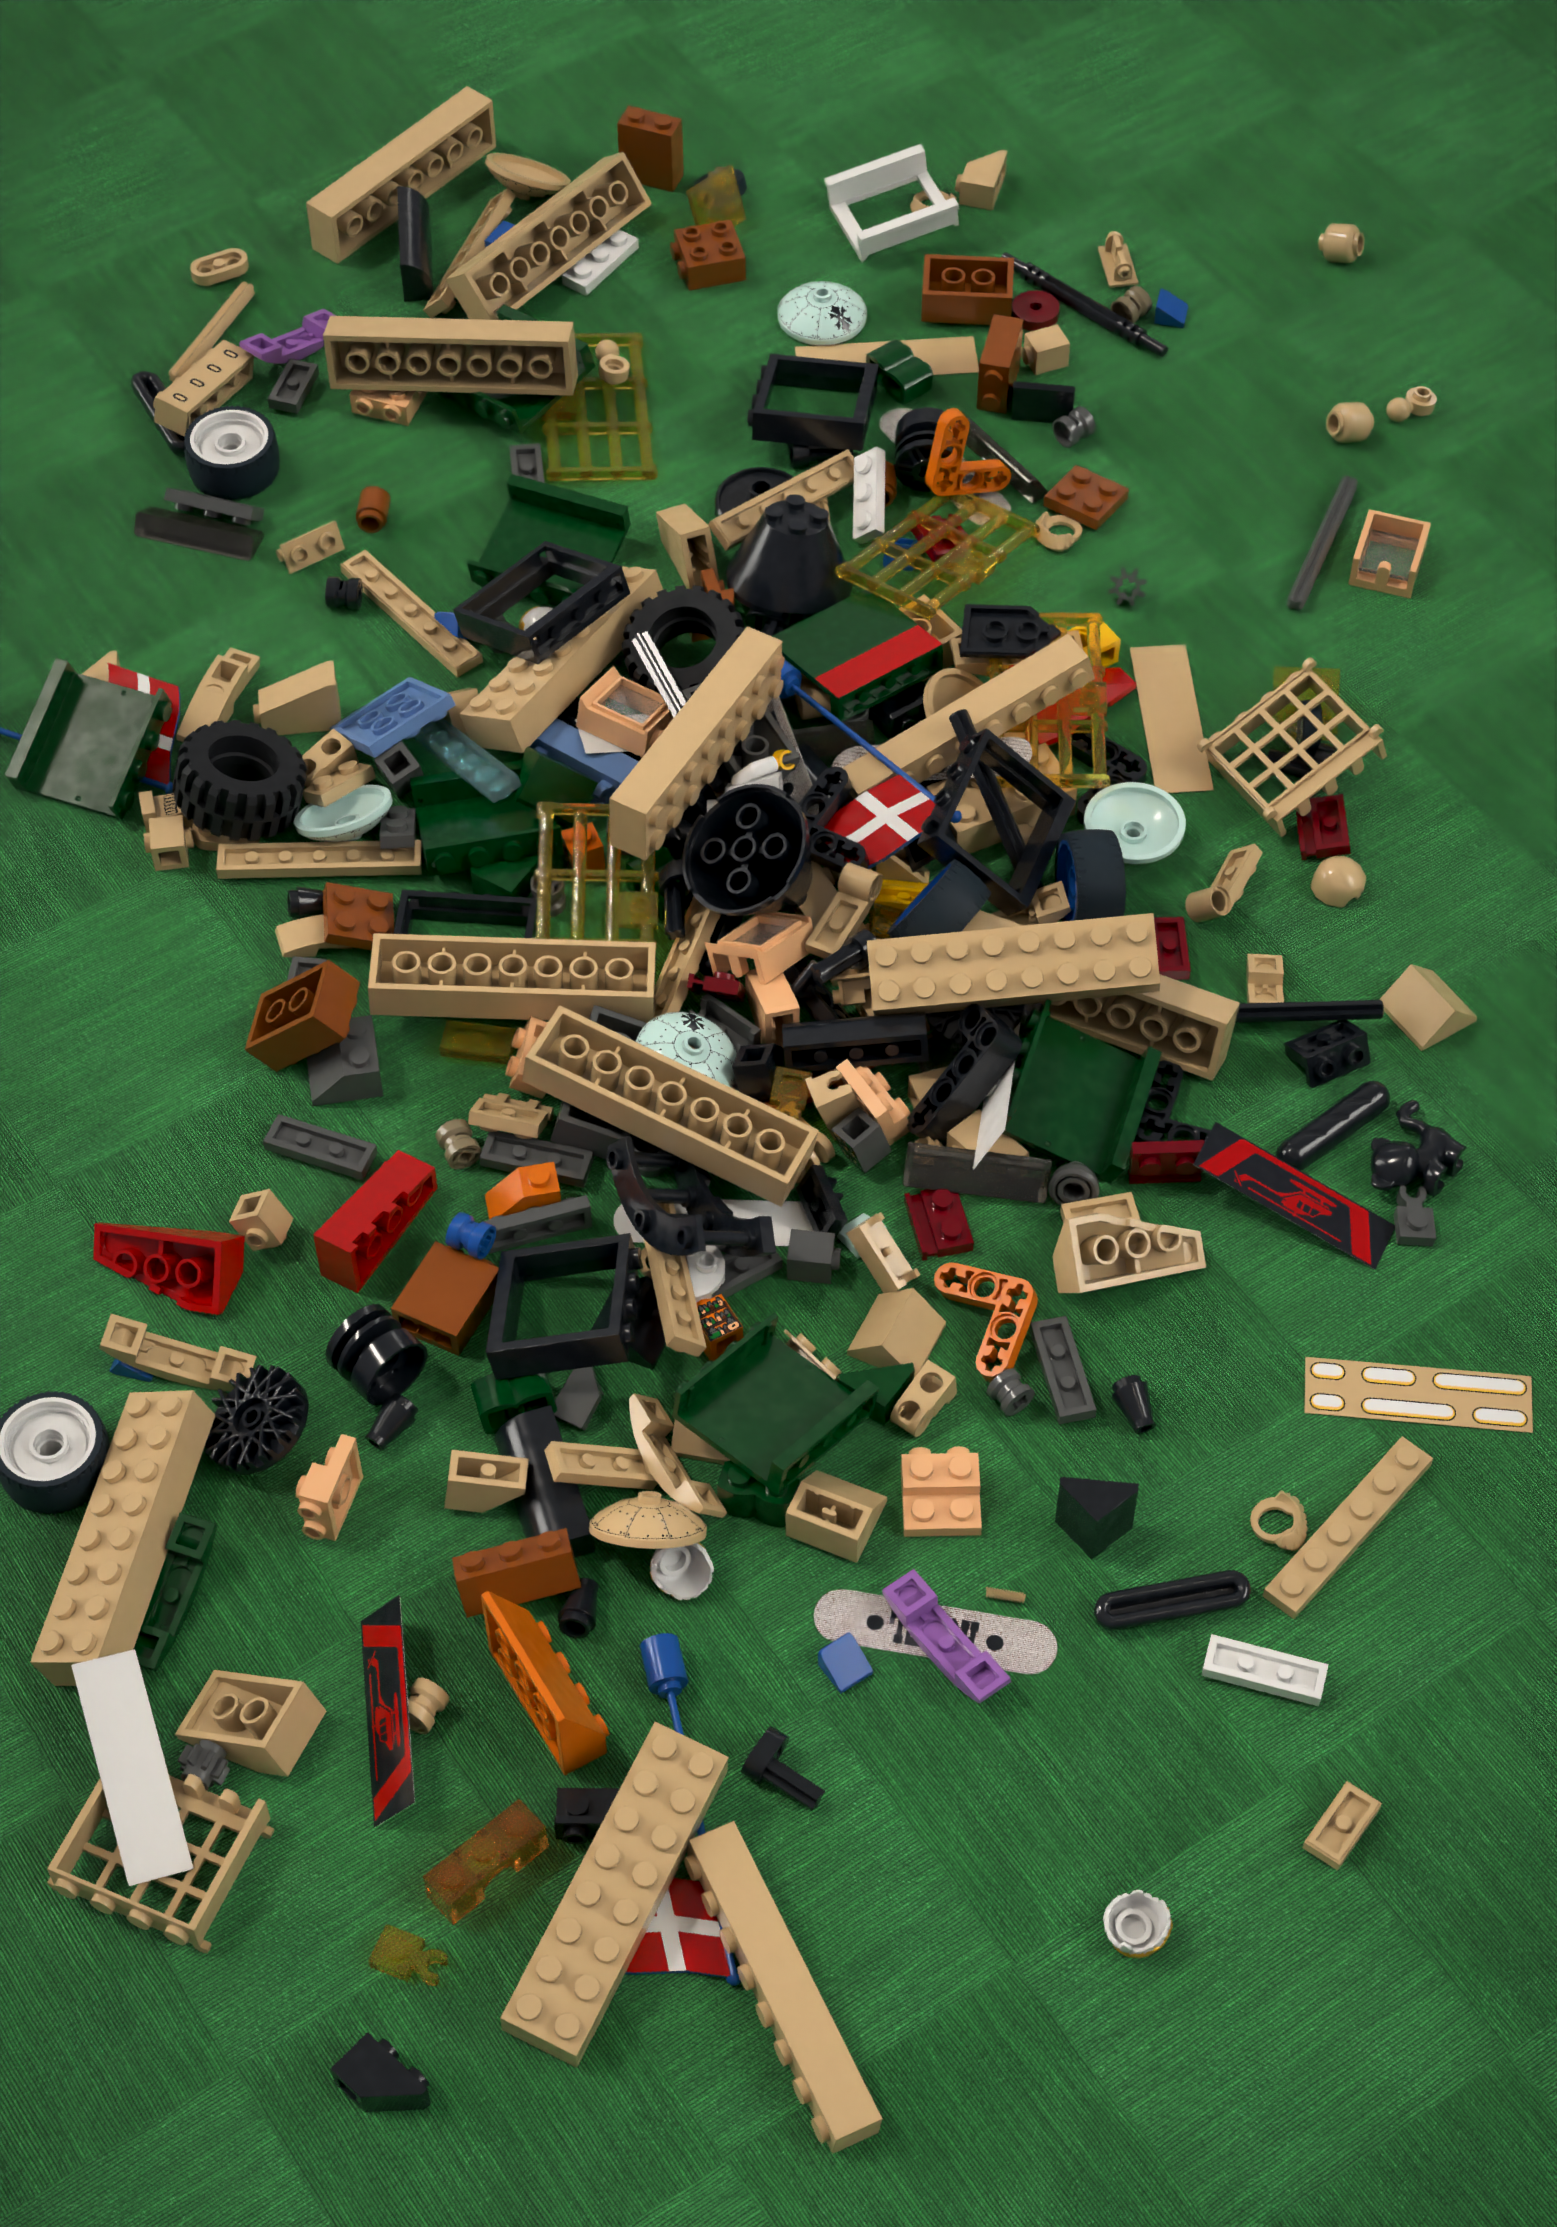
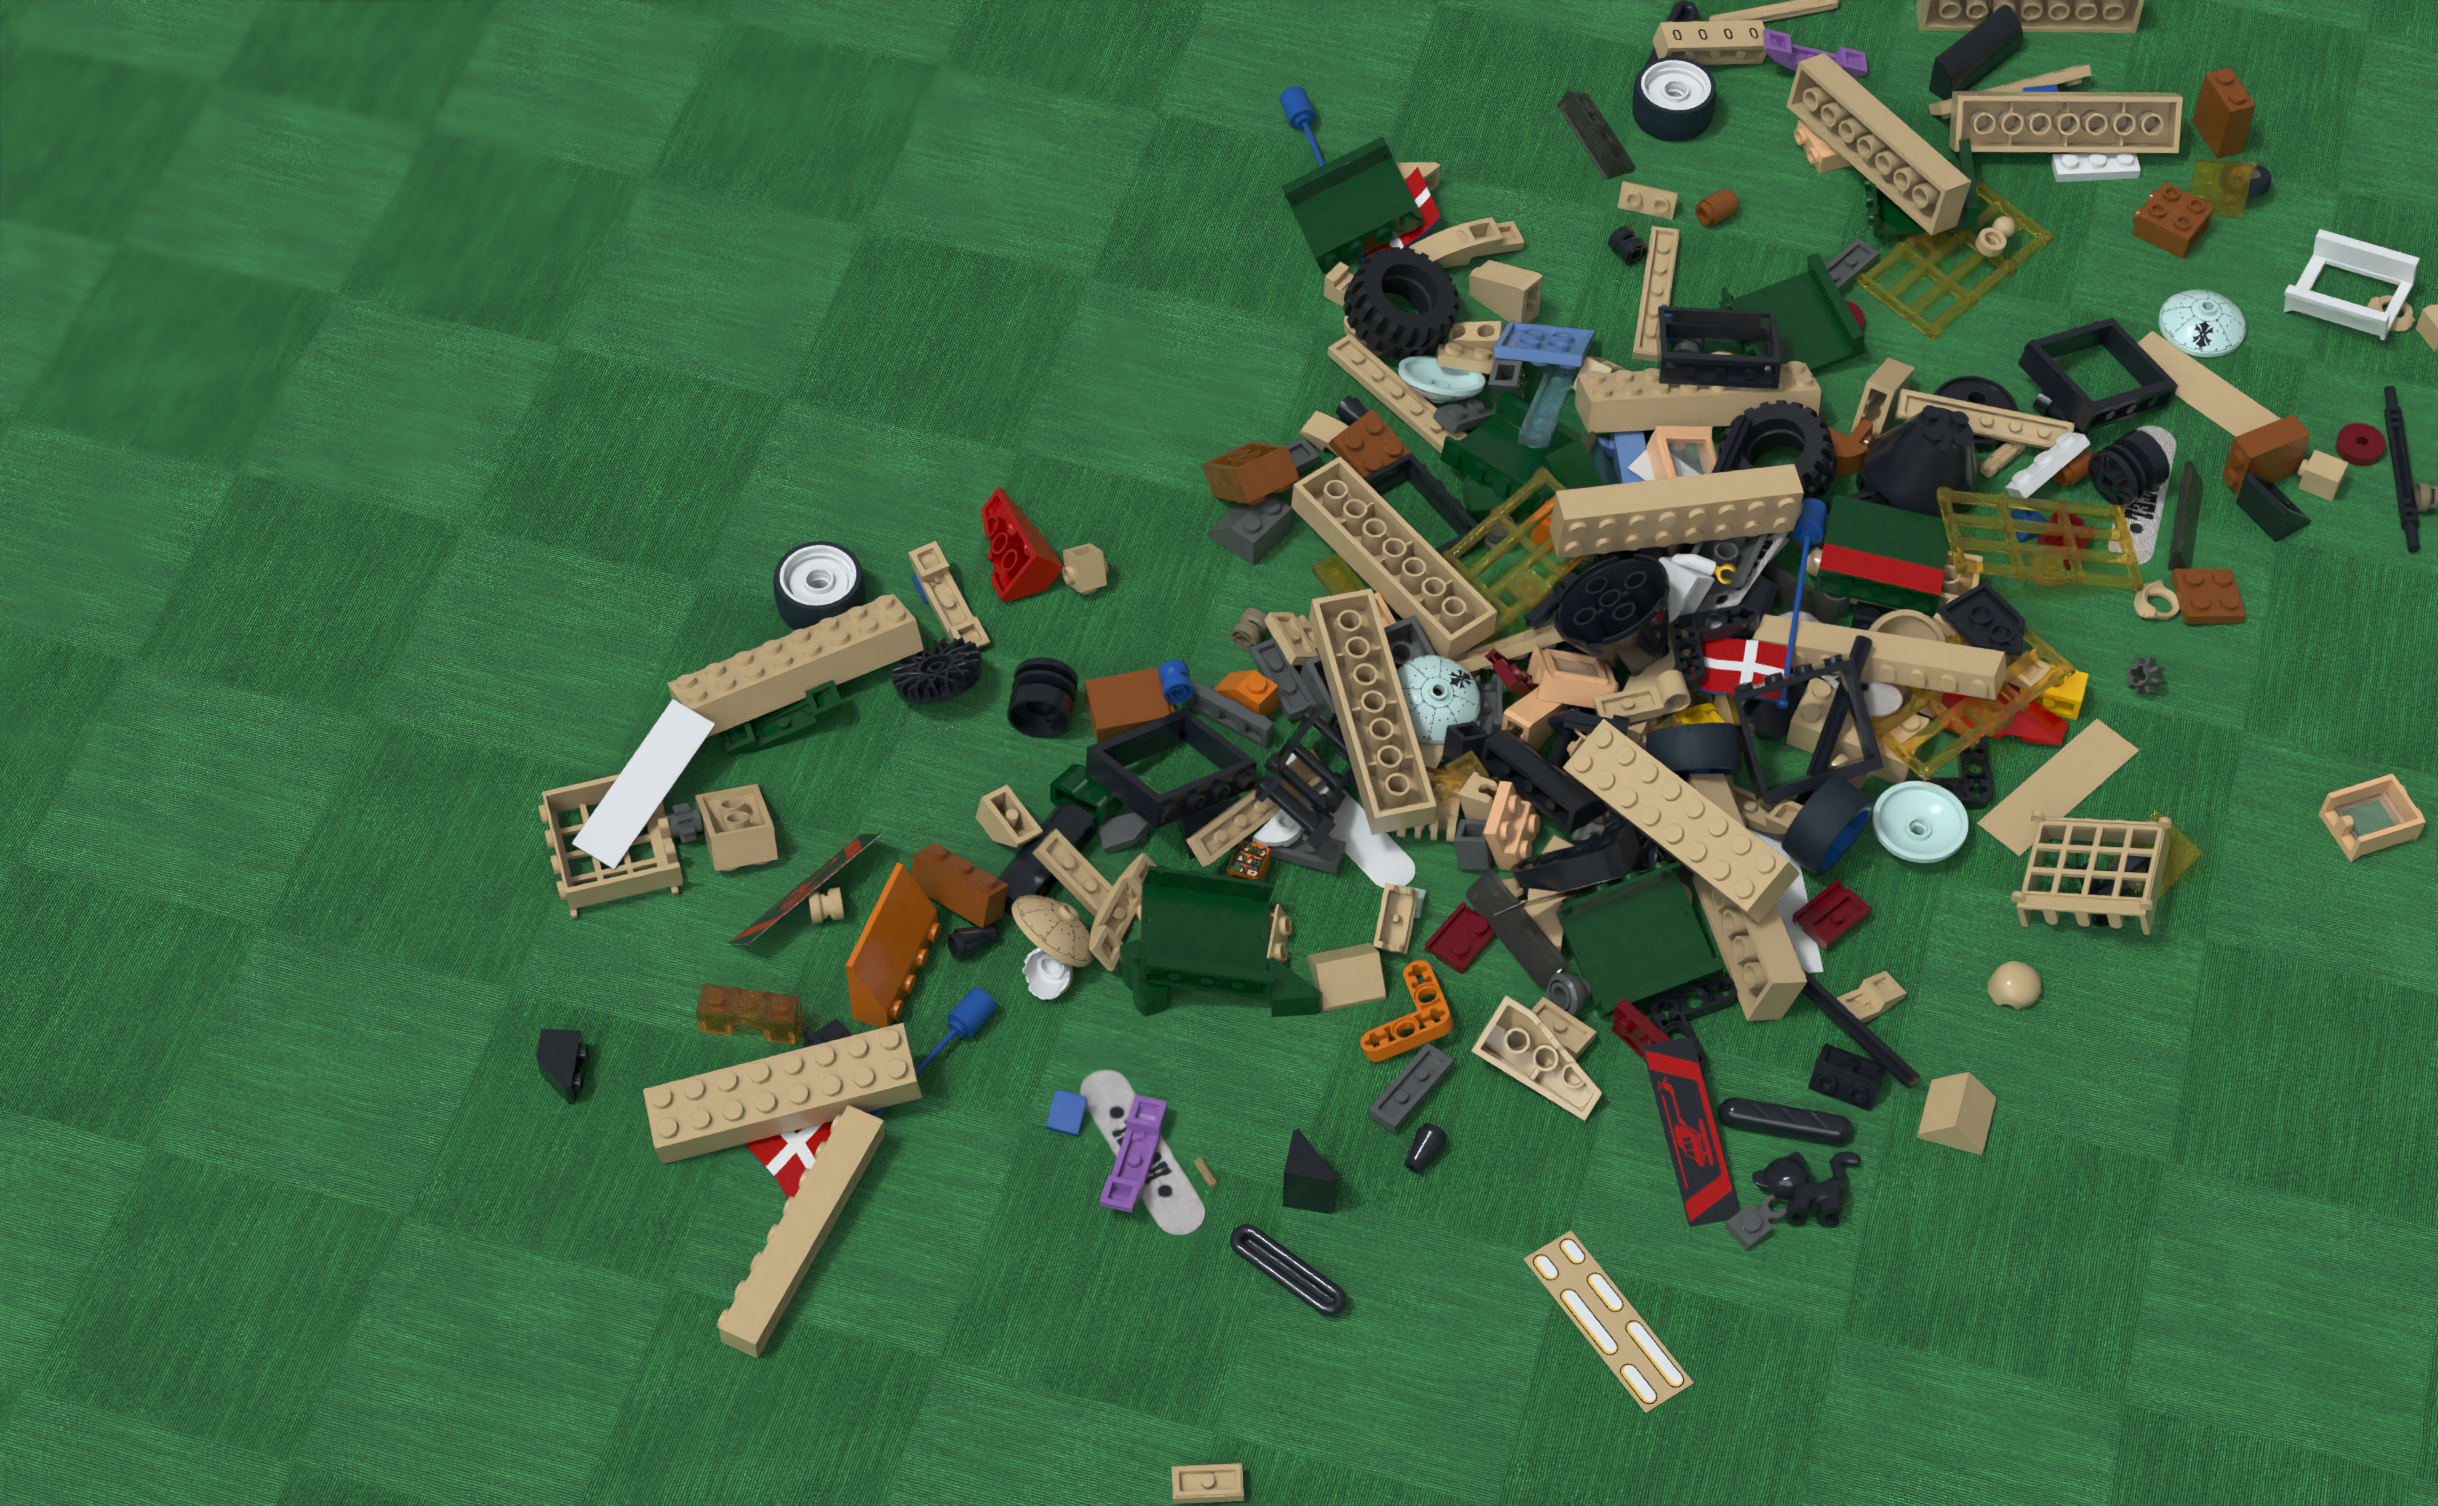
camera: 50 degrees right, 0 degrees up
tan brick [144,815,194,871] -> none
dark grey plate [164,487,265,525] -> none
dark grey plate [263,1114,378,1180] -> none
dark grey plate [268,359,319,414] -> none
light nougat plate [296,1434,363,1541] -> none
red wedge [313,1150,438,1294] -> none
black cone [365,1393,418,1451] -> none
clear yellow plate [368,1924,449,1986] -> none
tan dish [485,153,571,200] -> none
black piece [741,1726,825,1811] -> none
tan slope [786,1470,887,1563] -> none
dark grey brick [787,1229,841,1284] -> none
black plate [796,1165,848,1238] -> none
dark green brick [866,339,933,405] -> none
tan leg [890,1360,957,1437] -> none
light nougat plate [901,1446,982,1537] -> none
dark orange brick [921,254,1014,325] -> none
orange beam [925,408,1011,496] -> none
dark grey wheel [987,1368,1035,1416] -> none
dark grey wheel [1052,406,1096,448] -> none
white hair [1103,1890,1173,1958] -> none
tan plate [1185,843,1263,922] -> none
white plate [1201,1634,1329,1706] -> none
tan piece [1250,1490,1308,1551] -> none
tan plate [1263,1436,1433,1619] -> none
dark grey axle [1287,475,1358,611] -> none
dark red plate [1296,794,1351,860] -> none

